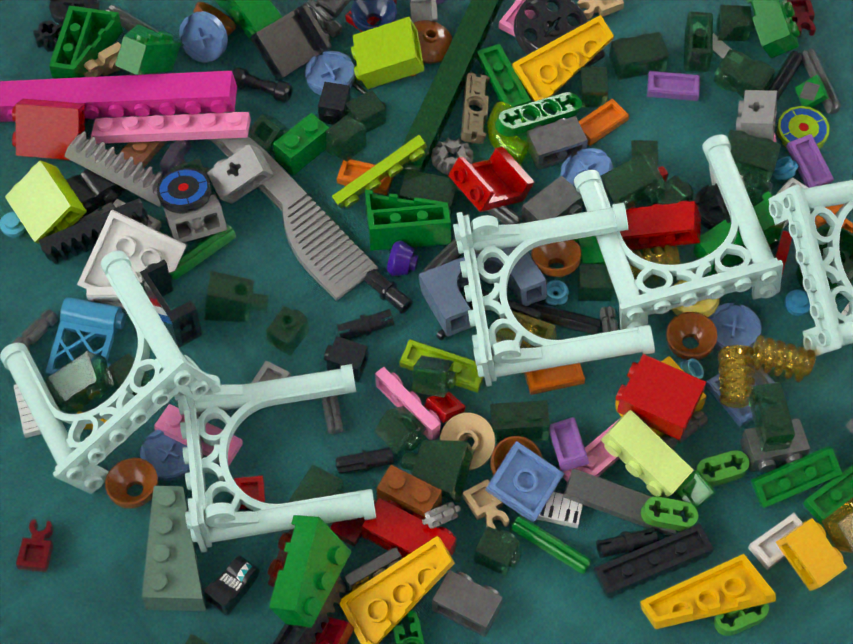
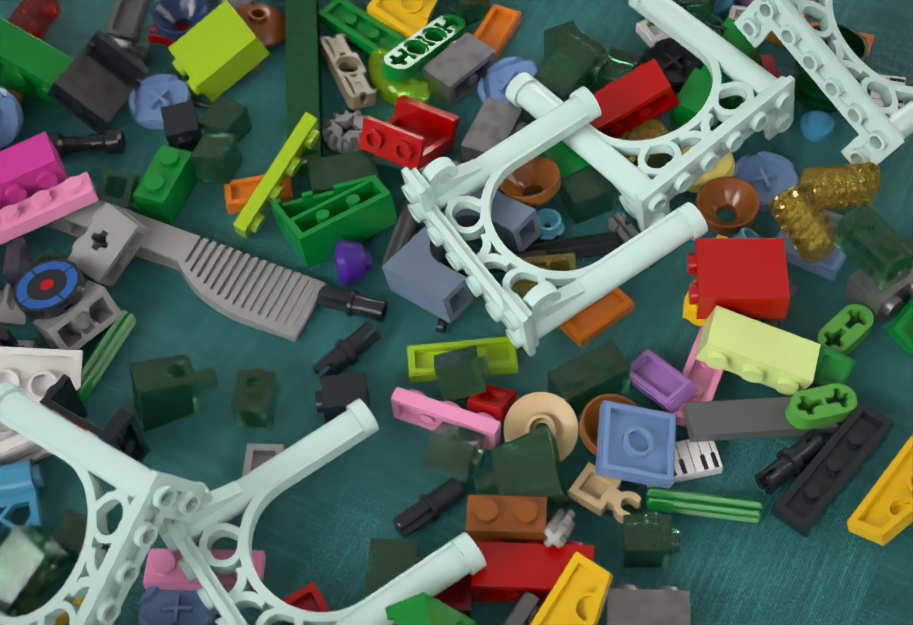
camera: 20 degrees left, 5 degrees down
dark grey axle [322,395,343,435] -> none

